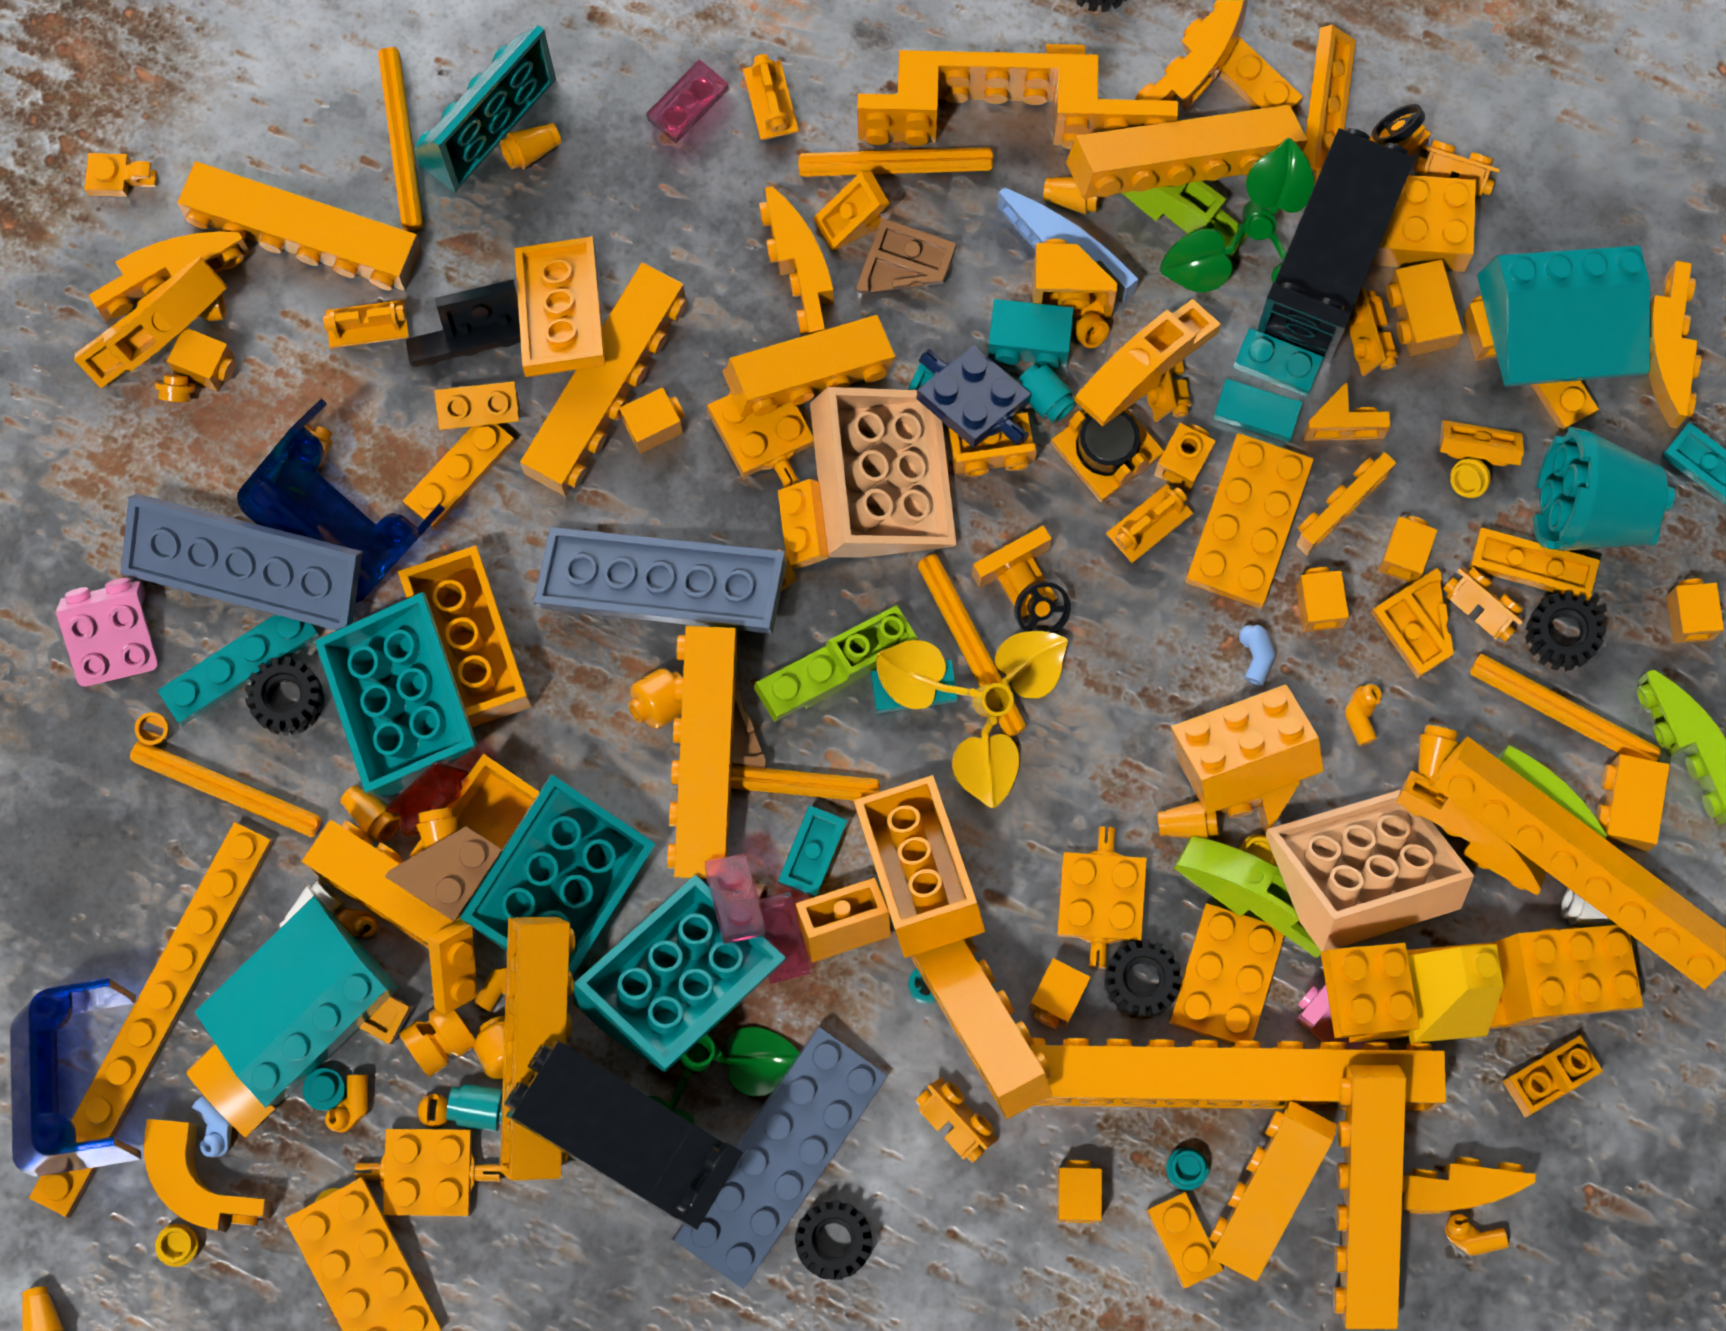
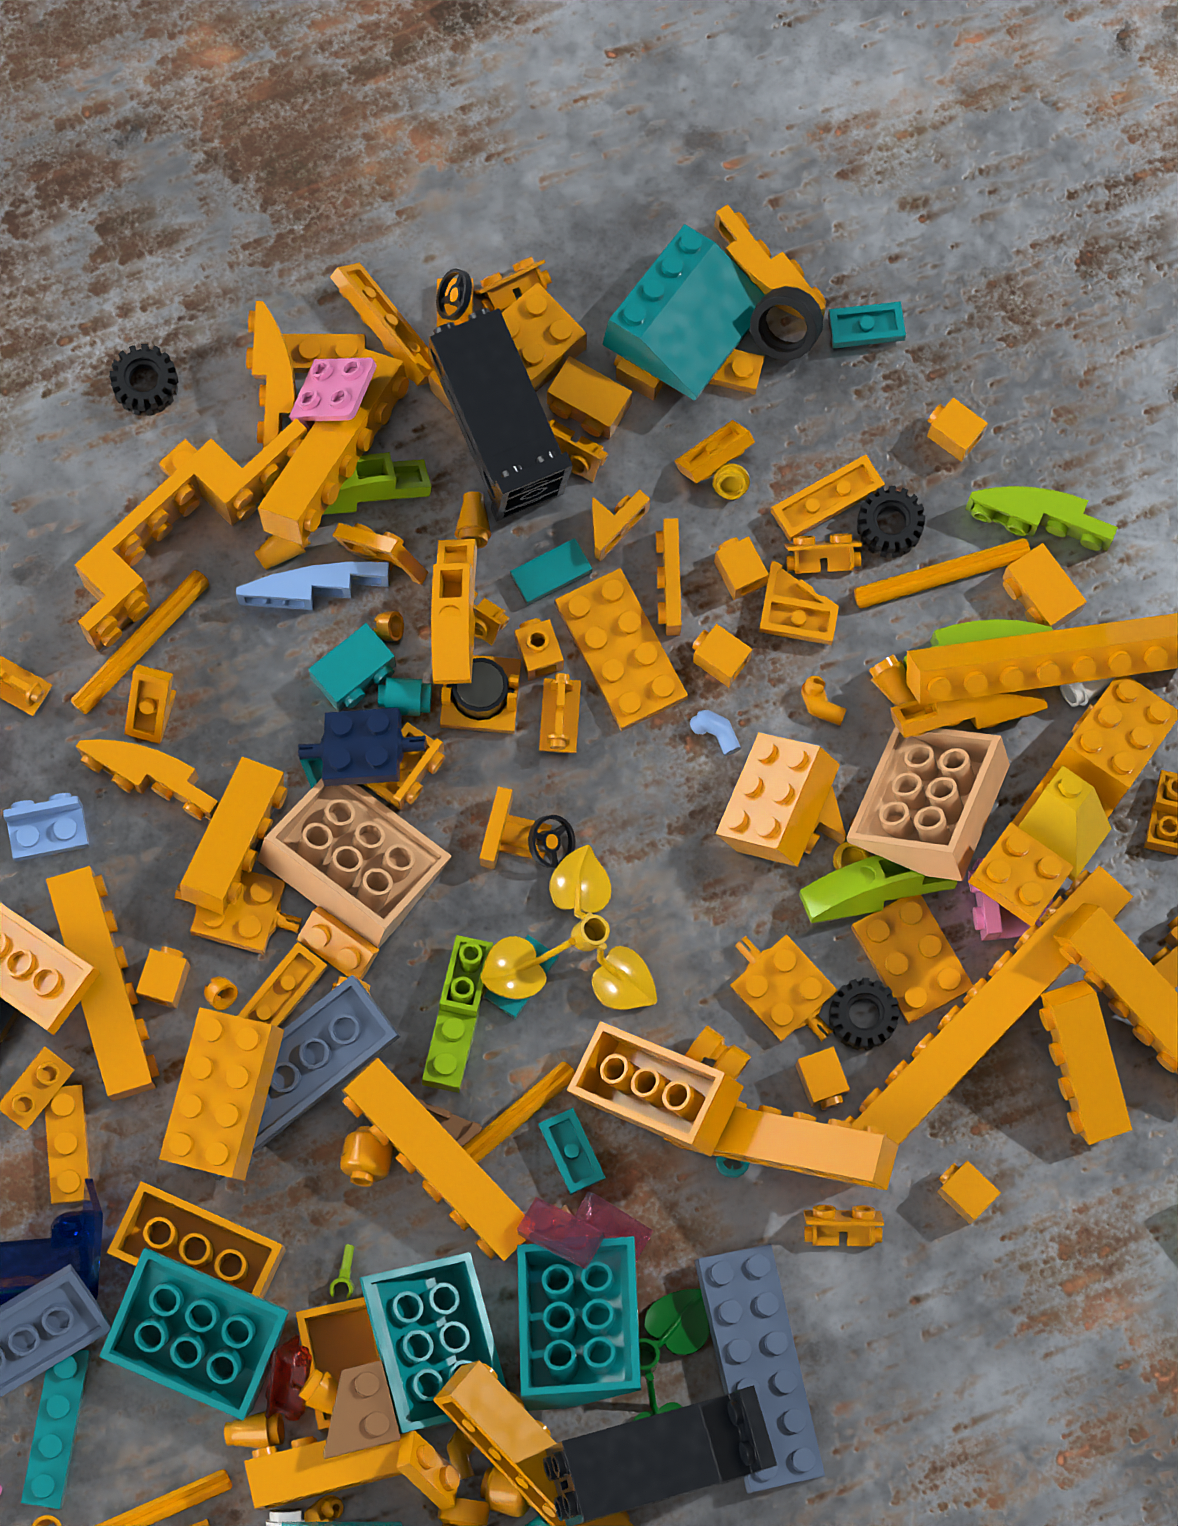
camera: 50 degrees left, 0 degrees up
black tyre [245,656,324,736] -> none
light orange brick [795,878,891,963] -> none
black tyre [795,1200,872,1280] -> none
medium nougat wing [856,218,957,294] -> none
light orange axle [918,554,1026,737] -> none
light orange slope [1032,239,1117,319] -> none
light orange plate [1146,1192,1223,1290] -> none
light orange cone [1158,800,1219,839] -> none
green plant [1160,138,1314,293] -> none
teal plate [1166,1147,1209,1191] -> none
teal plate [1233,328,1323,397] -> none
teal cone [1533,427,1675,551] -> none
none -> light blue bracket [3,793,90,862]
none -> light orange brick [159,1007,284,1181]
none -> light orange hinge [204,976,238,1010]
none -> light orange plate [237,942,328,1027]
none -> bright pink bracket [289,358,377,433]
none -> lime hand [329,1244,355,1300]
none -> light orange wing [333,523,428,585]
none -> light orange cone [454,491,491,549]
none -> light orange wheel [684,1025,752,1080]
none -> black tyre [750,286,823,361]

